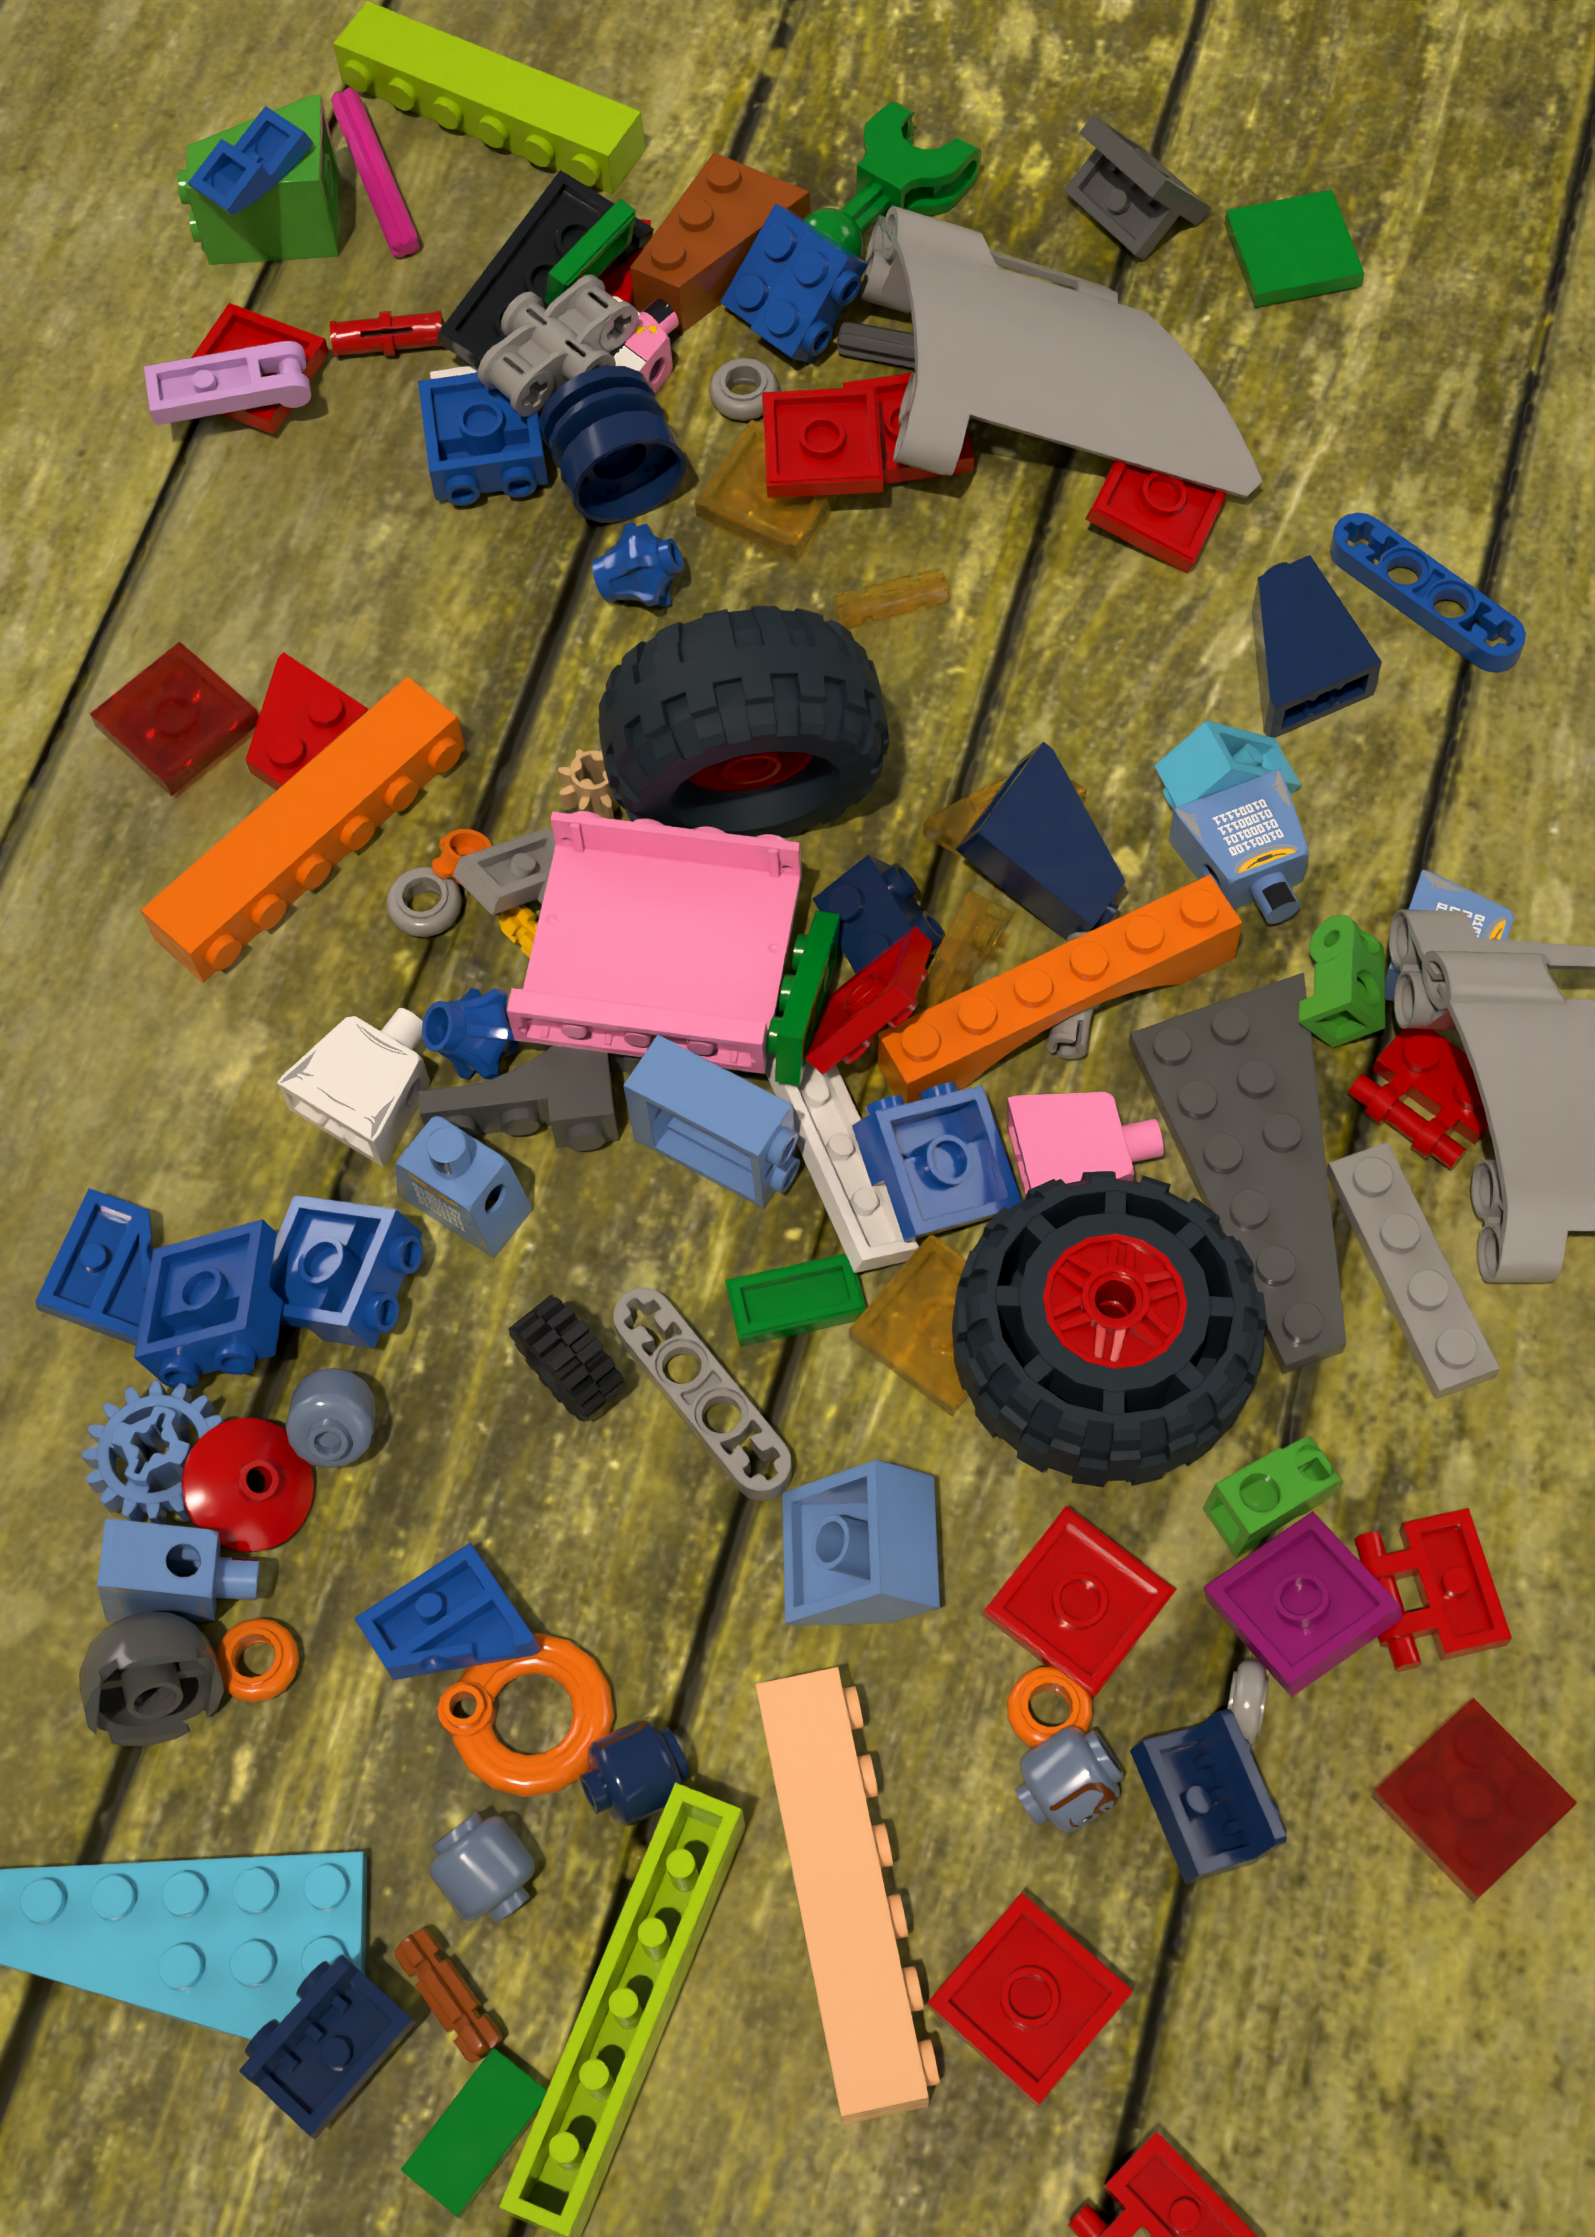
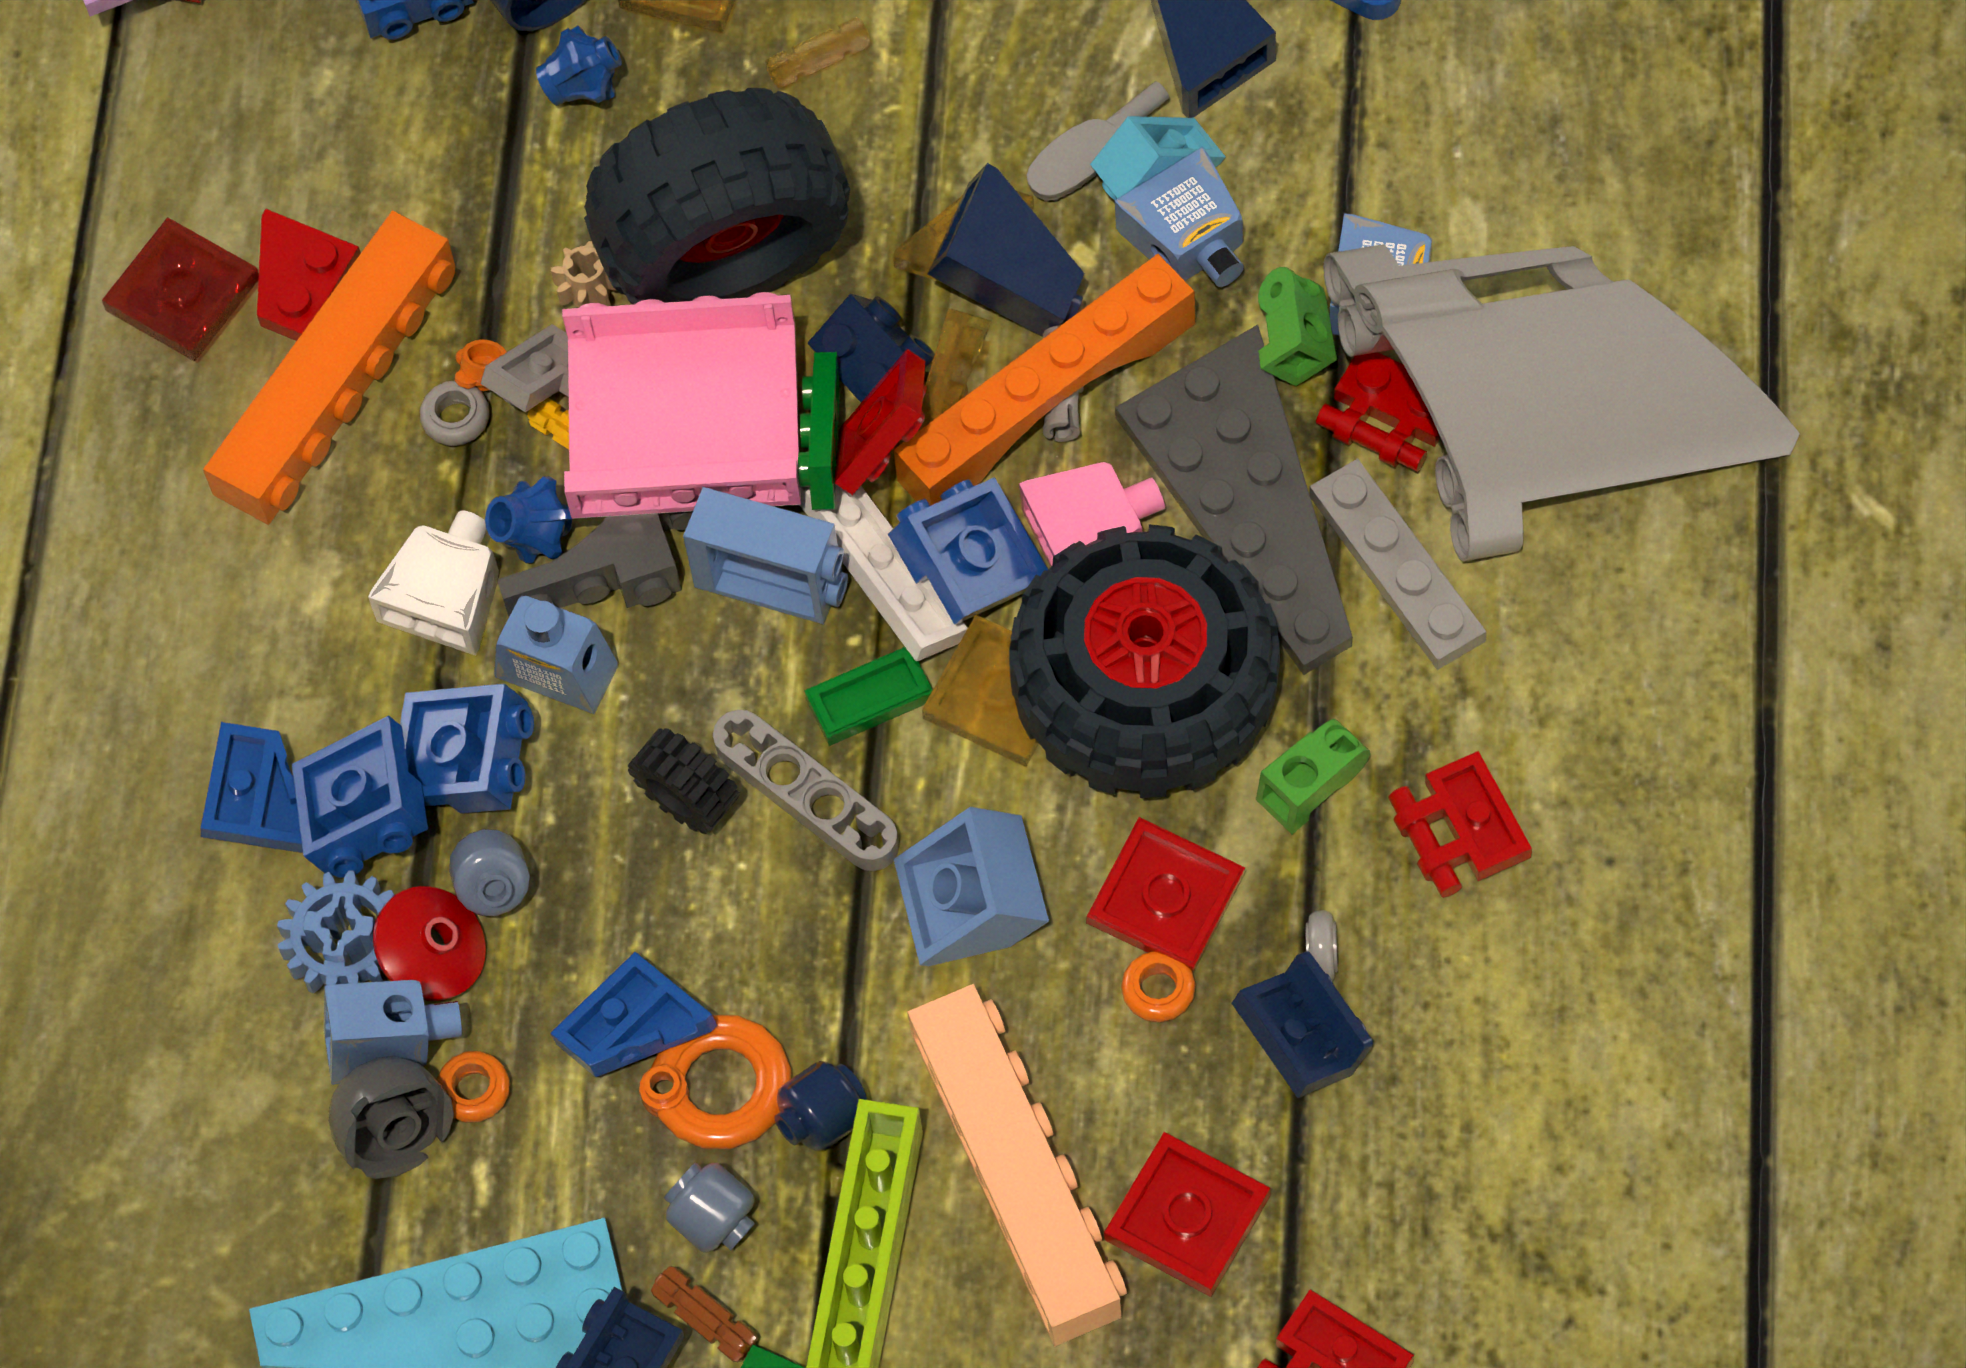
camera: 10 degrees left, 0 degrees up
sand blue head [1015,1726,1125,1834] -> none
magenta plate [1204,1511,1402,1698] -> none
clear red plate [1371,1698,1577,1903] -> none
none -> light grey piece [1027,81,1169,202]

